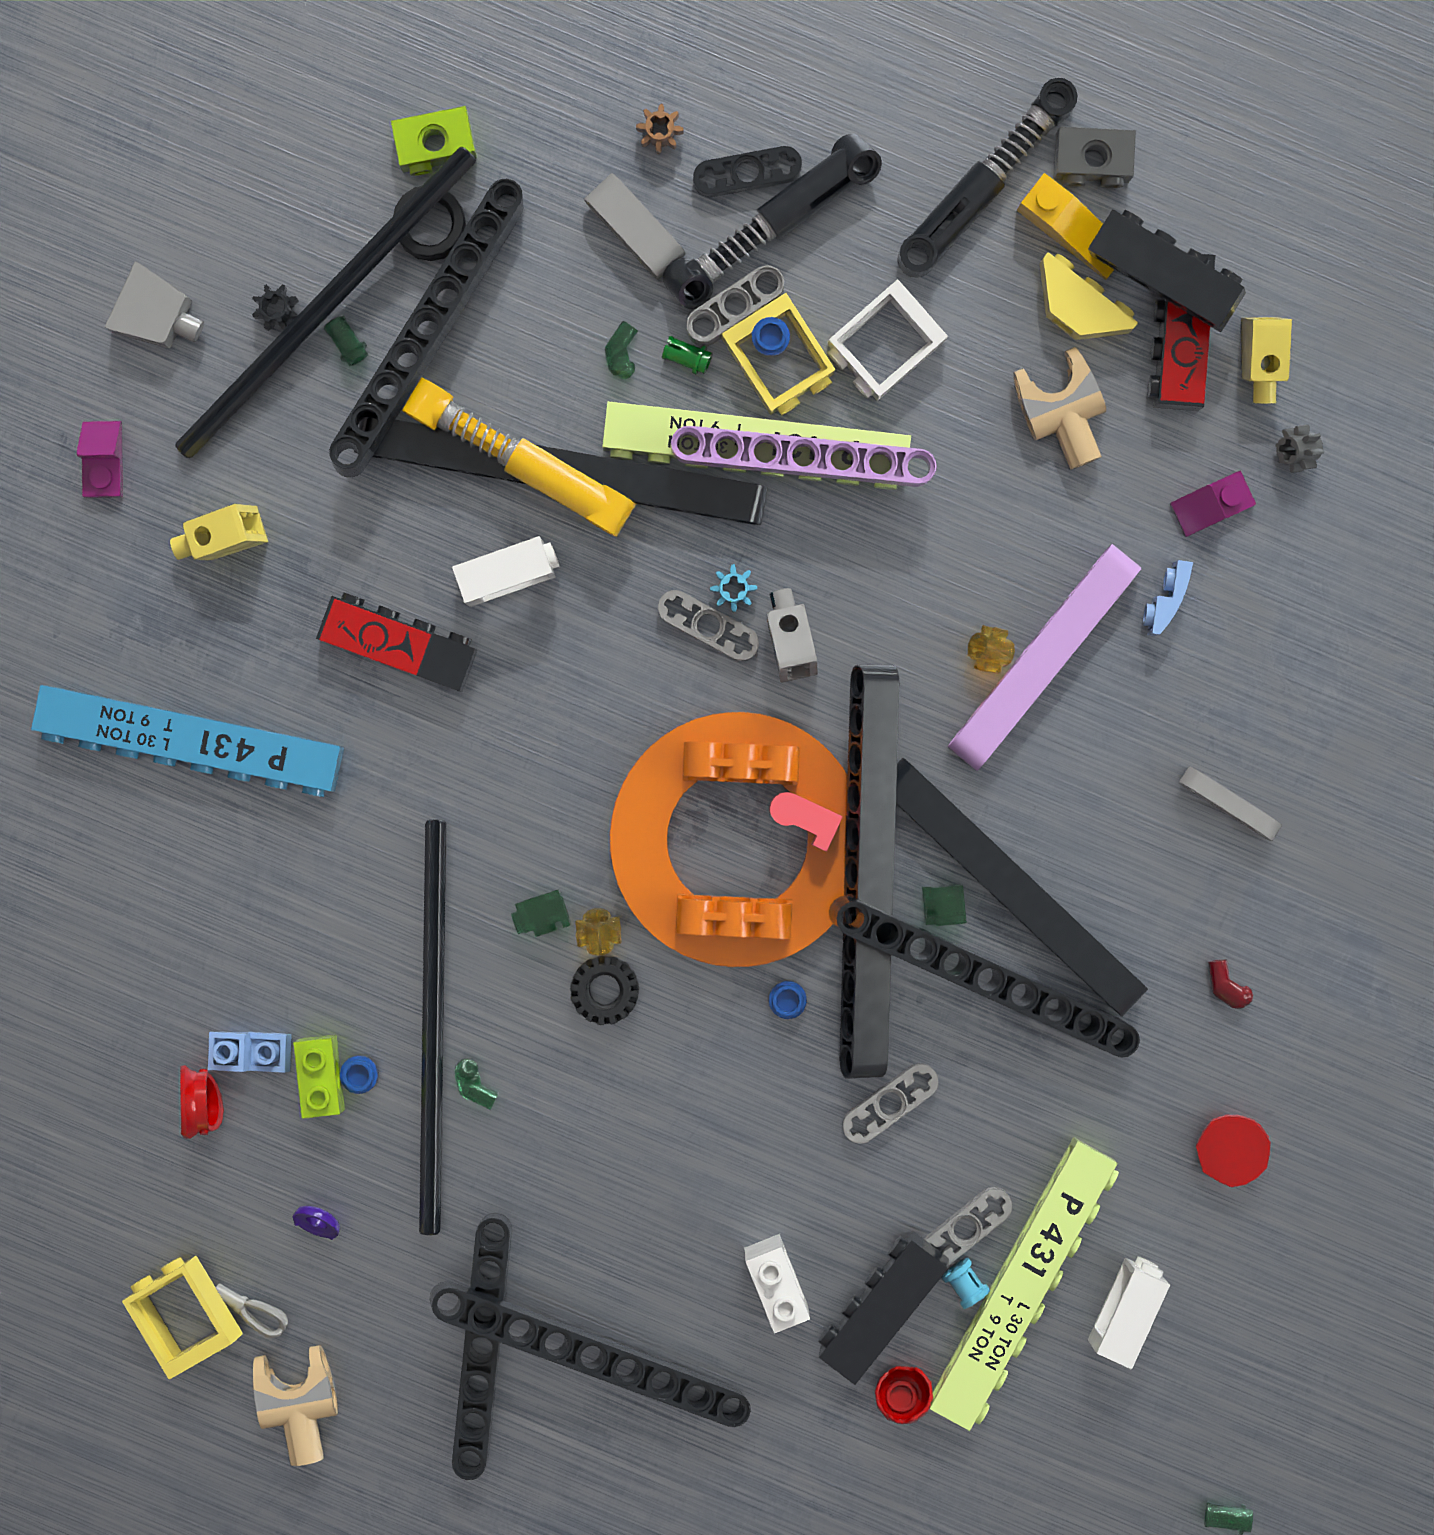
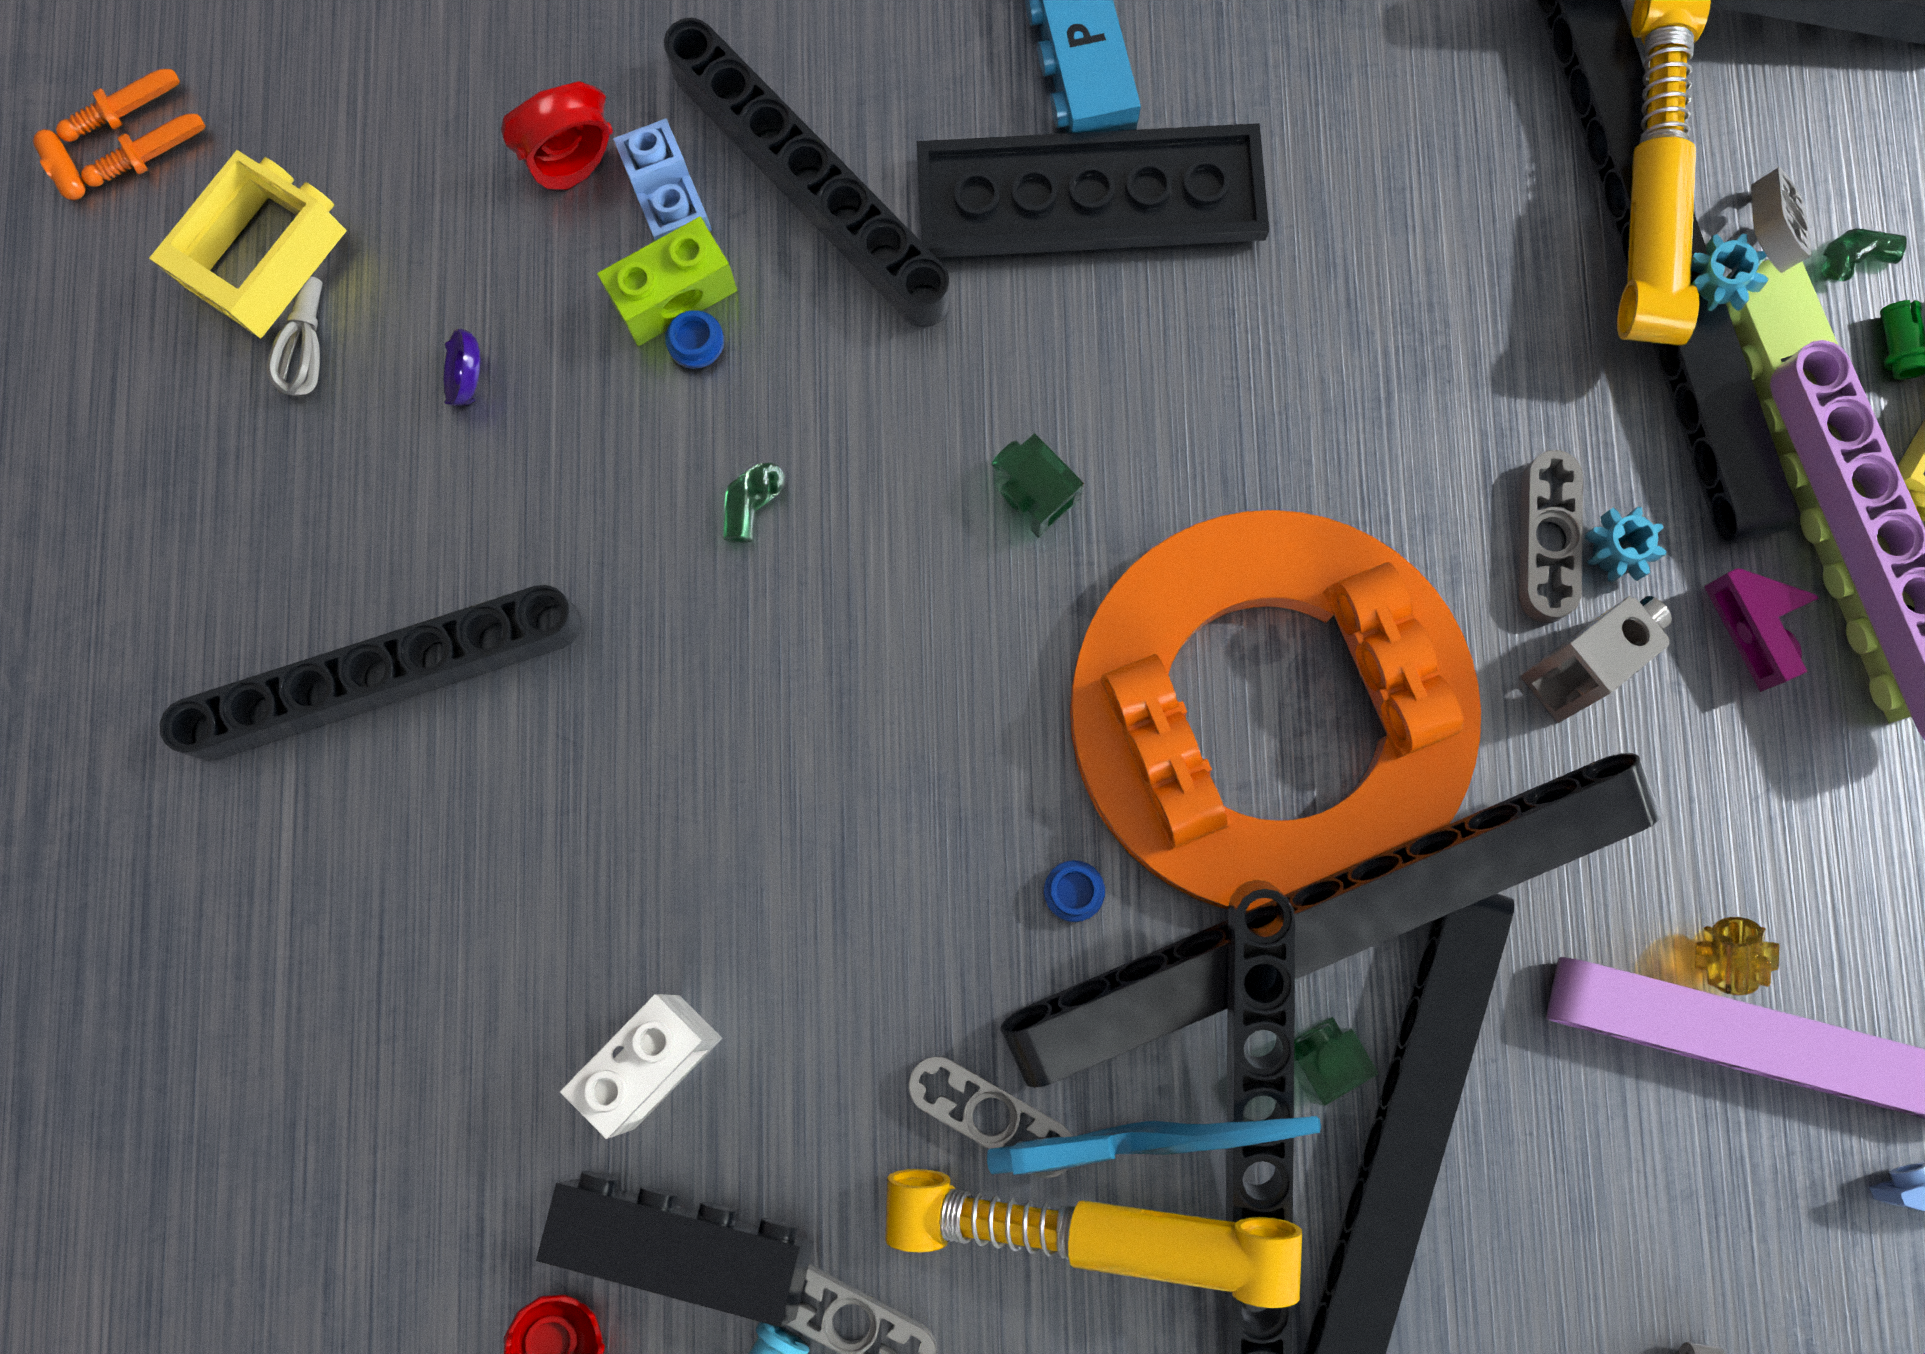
camera: 70 degrees right, 10 degrees down
tan connector [253,1345,338,1466] -> none
brick [316,592,478,692] -> none
black axle [419,819,446,1236] -> none
black beam [429,1281,751,1427] -> none
white window [452,536,560,607] -> none
black tyre [570,955,639,1025] -> none
clear yellow gear [575,908,622,955] -> none
coral leg [769,792,843,851] -> none
none -> orange piece [33,69,206,201]
none -> black beam [664,18,950,327]
none -> yellow piece [885,1169,1302,1308]
none -> black plate [917,123,1269,258]
none -> dark azure piece [987,1116,1321,1175]
none -> medium azure gear [1691,233,1768,311]
none -> magenta slope [1704,568,1819,692]
none -> light grey beam [1751,167,1812,273]

